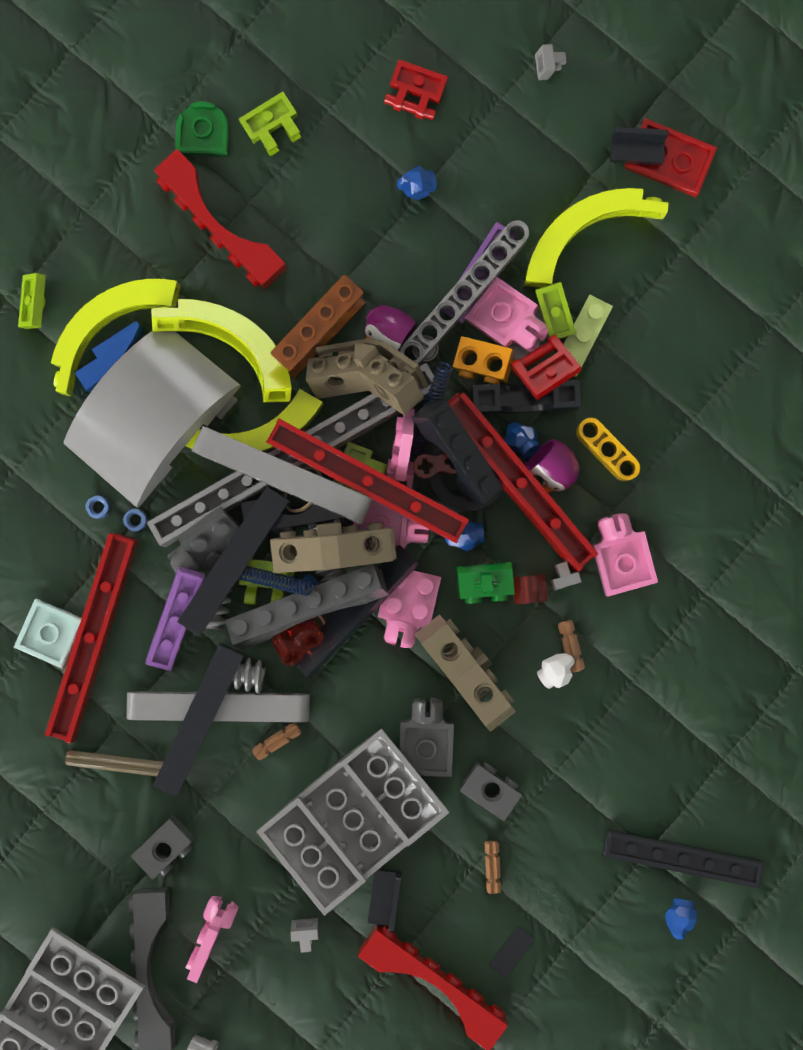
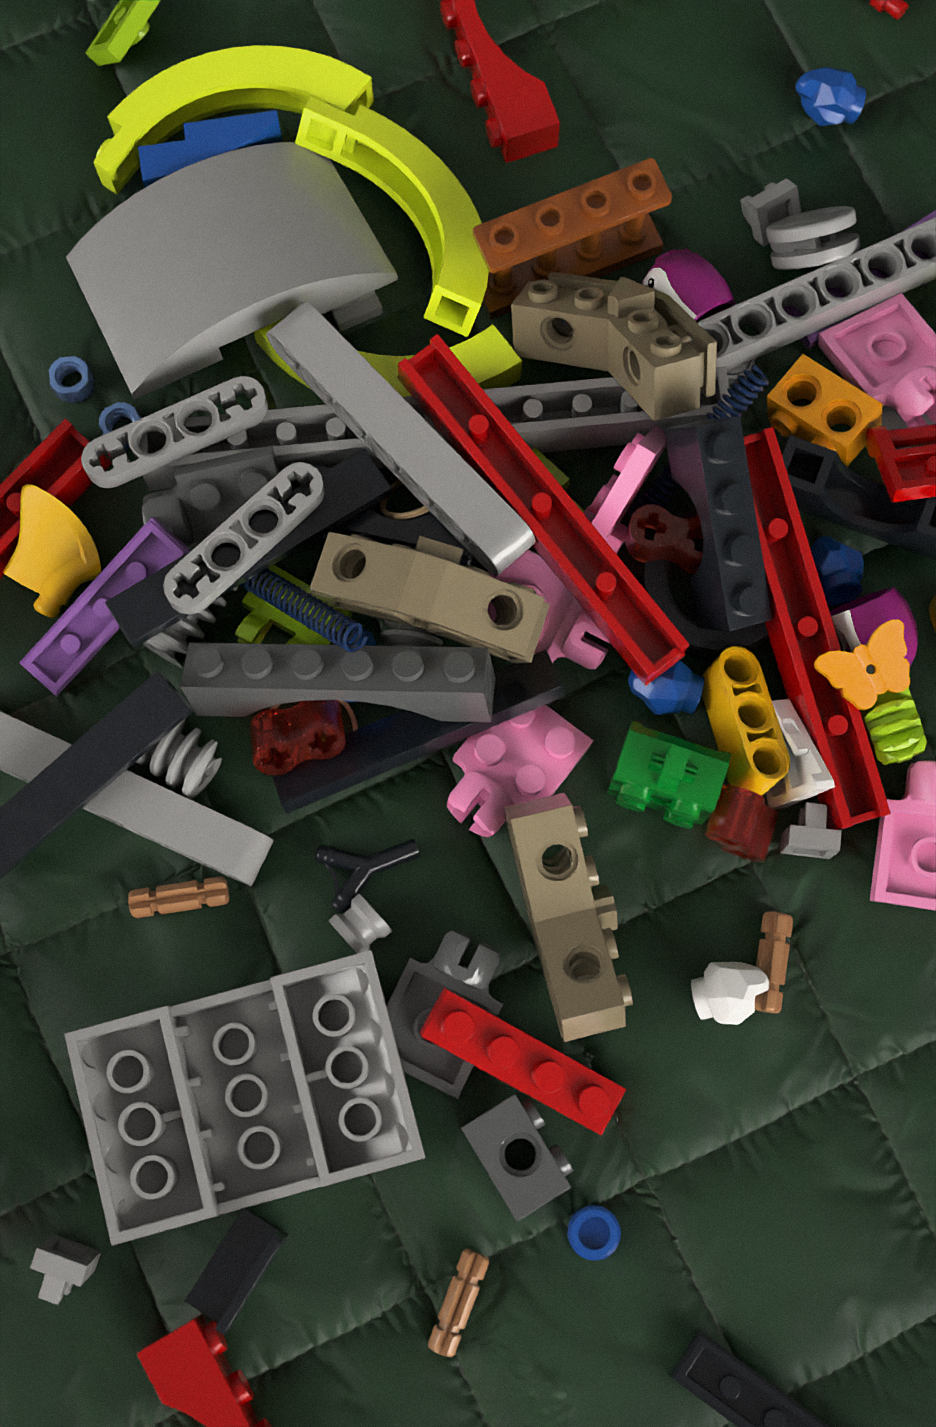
camera: 25 degrees right, 10 degrees down
none -> yellow arm [3,484,101,618]
none -> light grey beam [81,376,268,488]
none -> light grey beam [163,462,324,615]
none -> black piece [315,839,421,913]
none -> light grey wheel [329,894,392,954]
none -> red plate [419,987,626,1136]
none -> blue tile [567,1205,621,1261]
none -> yellow beam [701,646,790,799]
none -> light grey tile [740,178,801,247]
none -> white wing [761,699,835,810]
none -> light grey head [766,206,861,270]
none -> light orange animal [814,619,910,710]
none -> lime gear [860,688,927,765]

